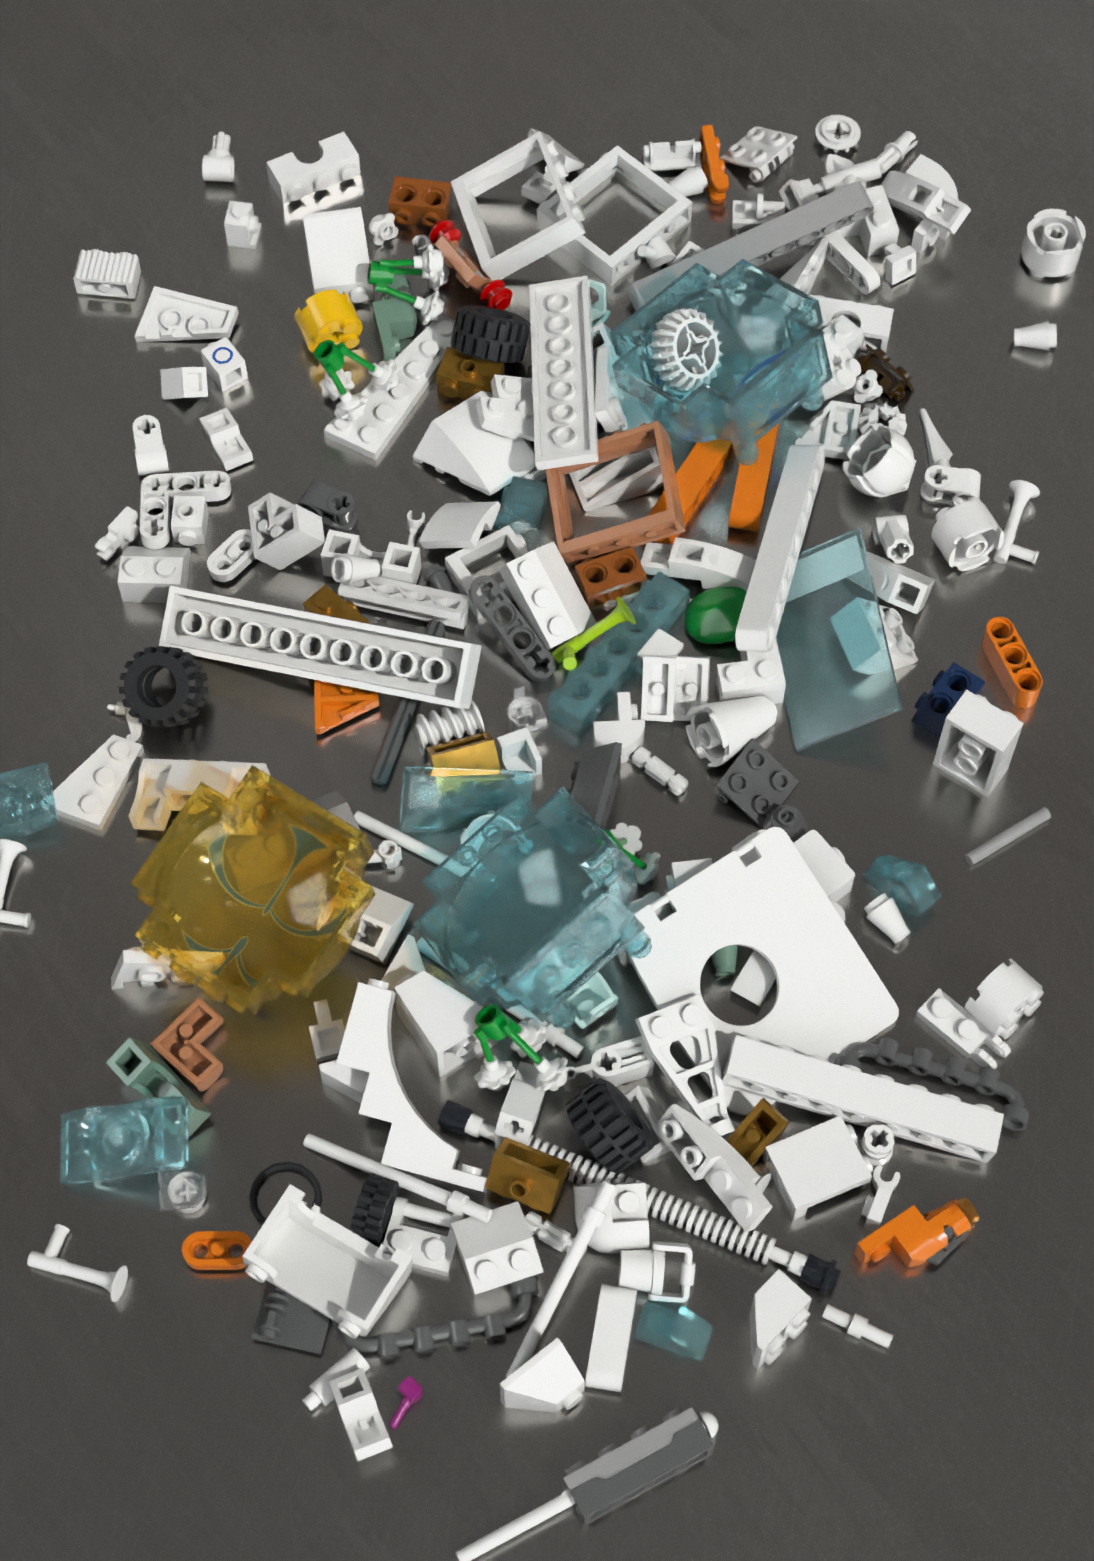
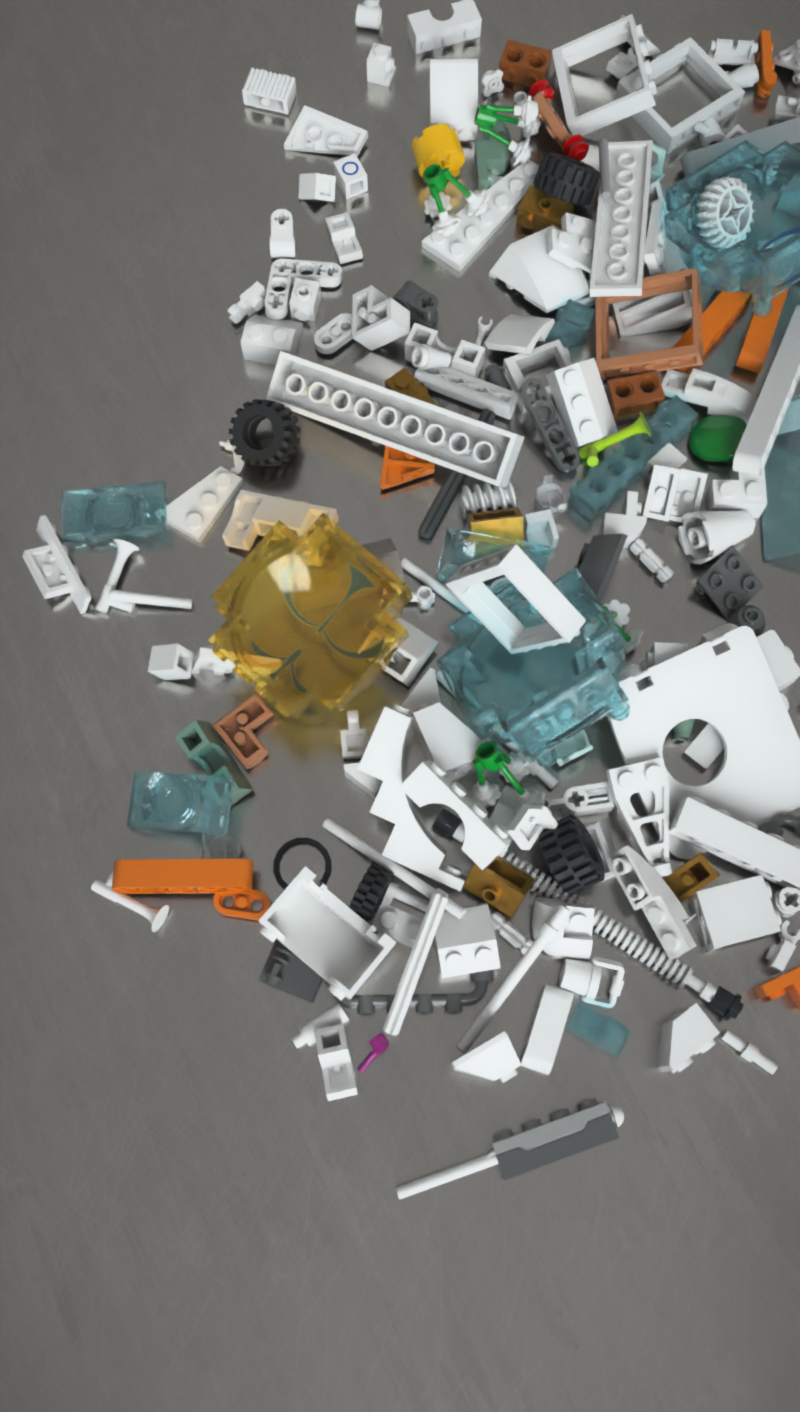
camera: 10 degrees right, 10 degrees up
none -> white bar [110,590,192,609]
none -> orange beam [112,858,254,894]
none -> white brick [148,643,195,680]
none -> white axle [383,893,448,1036]
none -> white arch [400,760,512,870]
none -> white window [445,544,586,654]
none -> white bracket [506,804,558,850]
none -> light grey bar [598,139,611,200]

